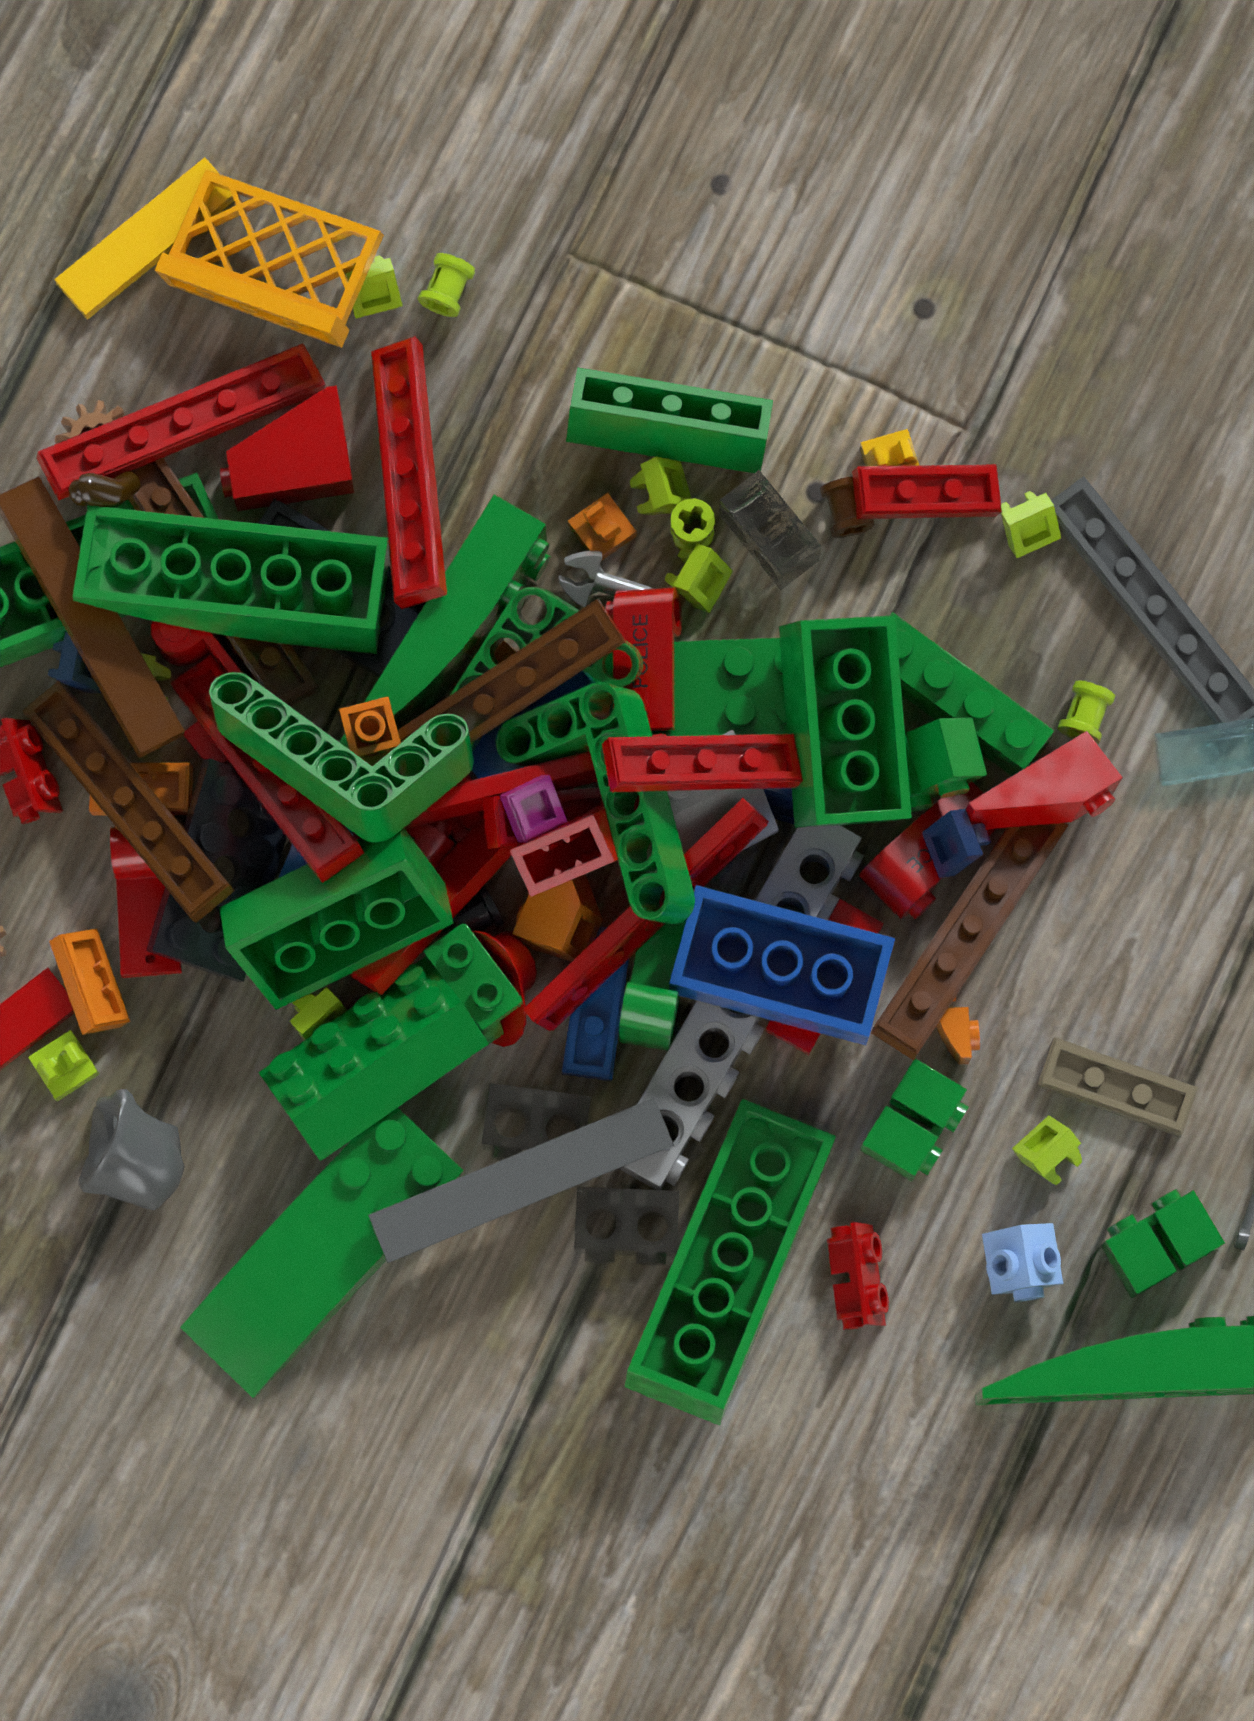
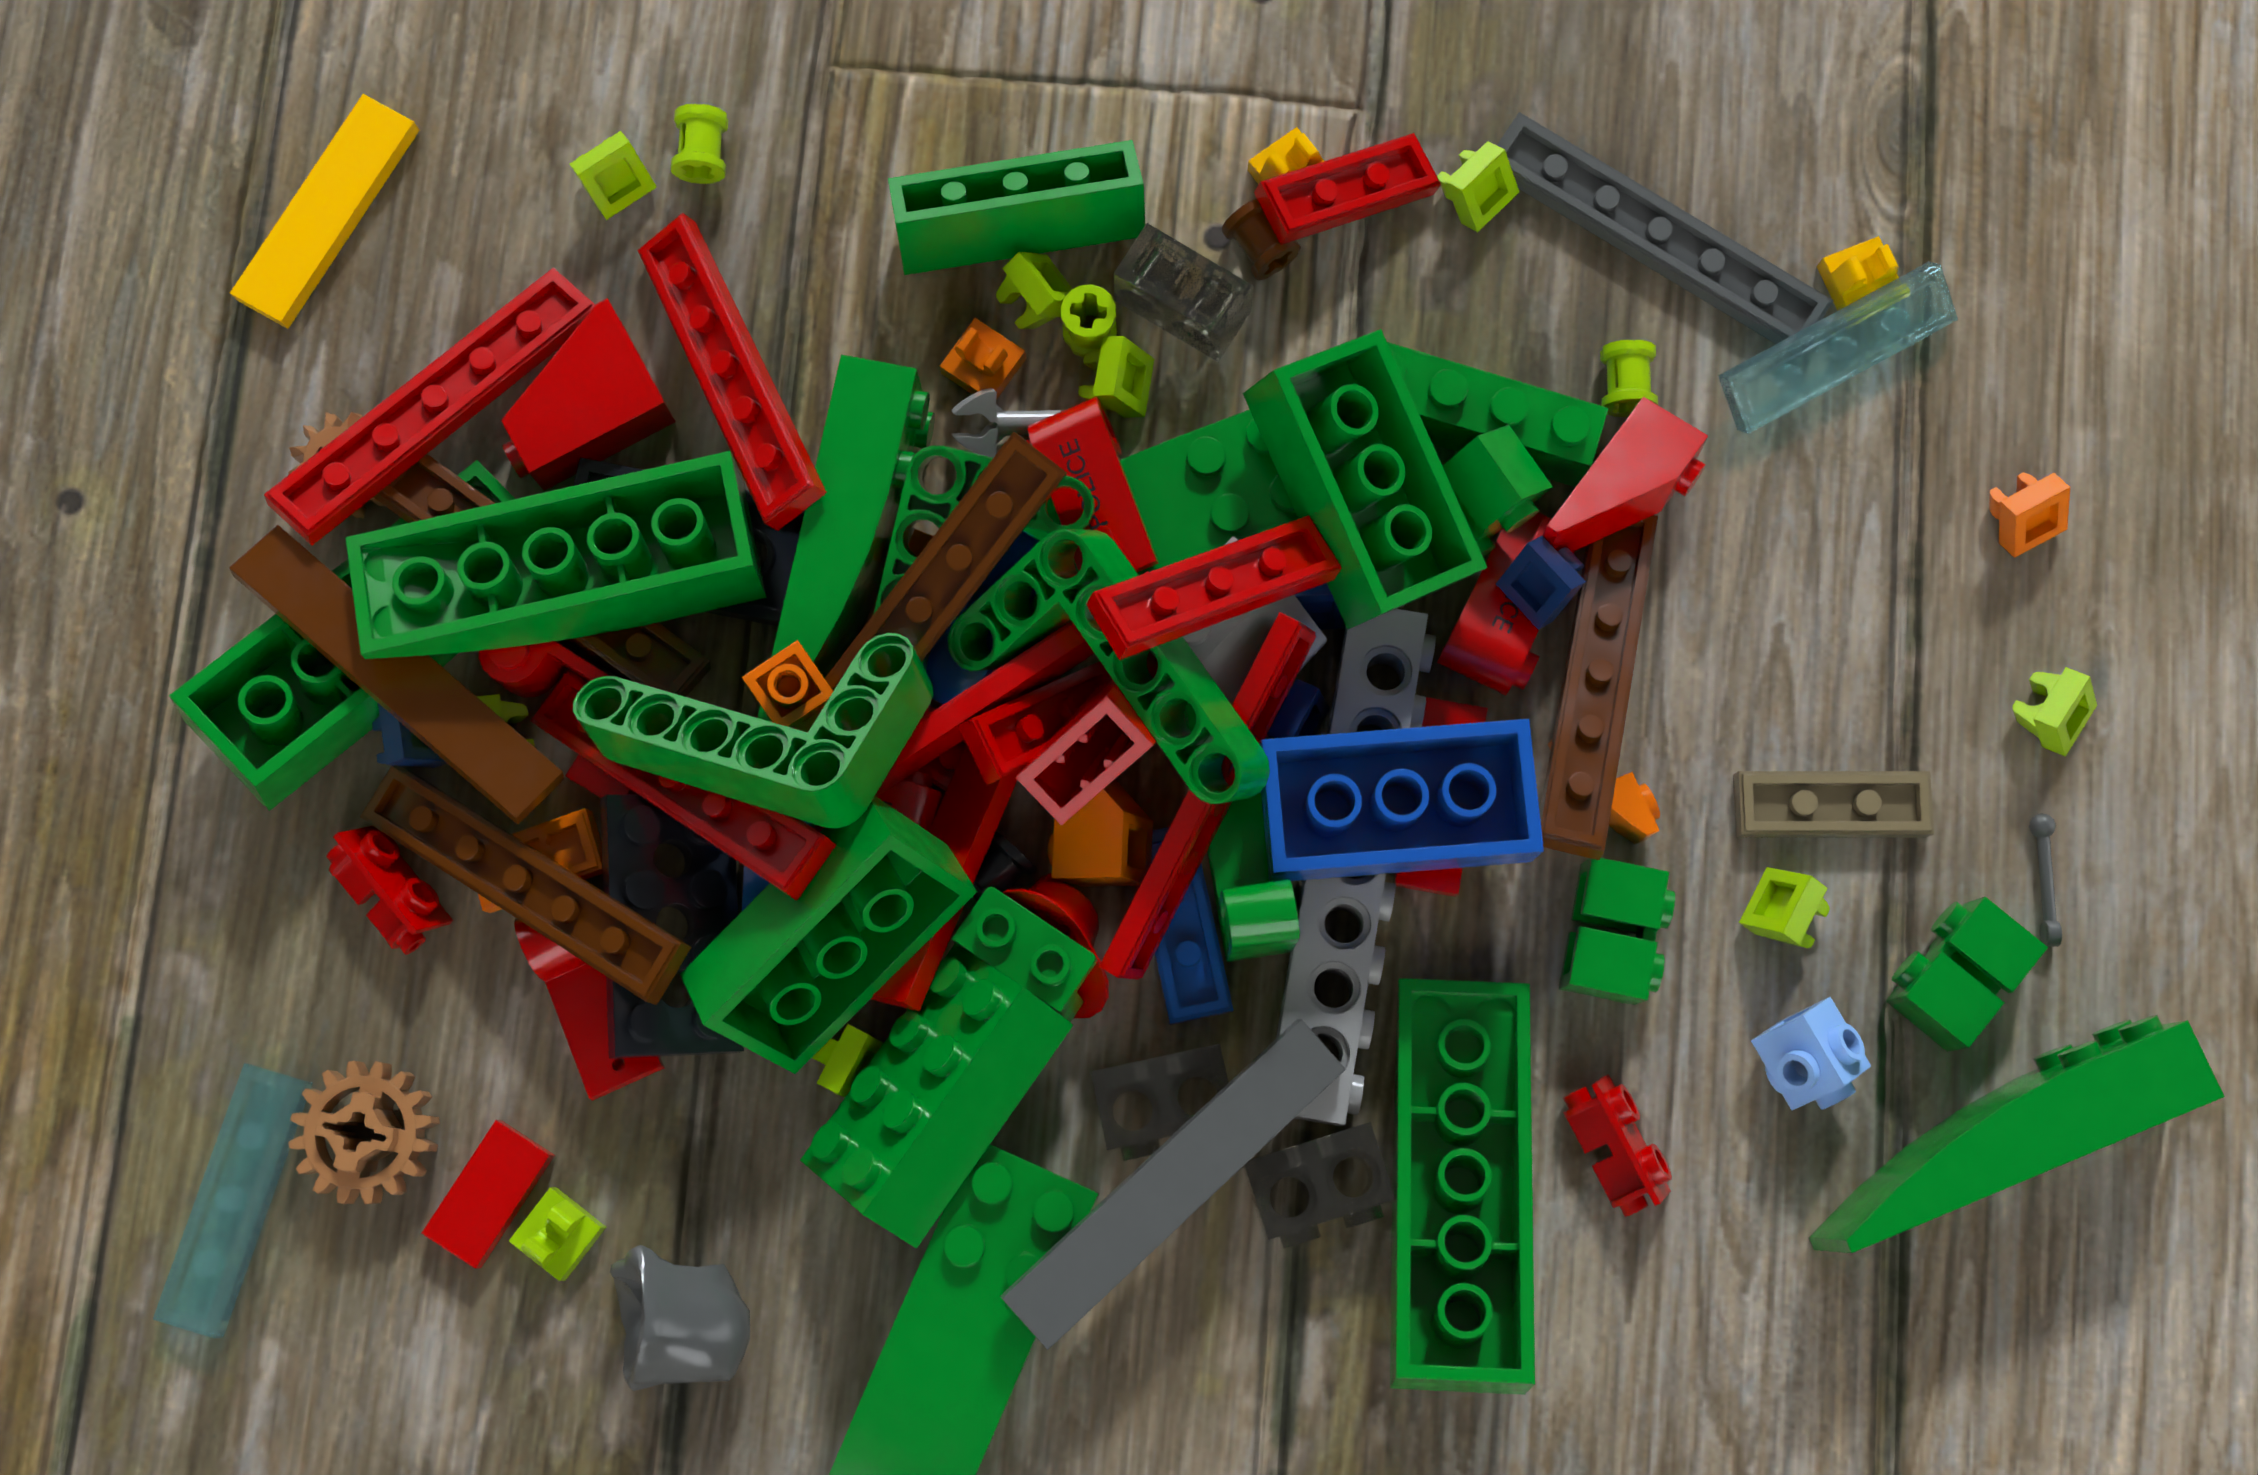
camera: 20 degrees left, 0 degrees up
orange plate [49,928,131,1035] -> none
dark brown arm [68,471,140,508] -> none
light orange fence [155,169,384,348] -> none
magenta tile [500,775,568,843] -> none
none -> dark blue tile [1267,678,1330,739]

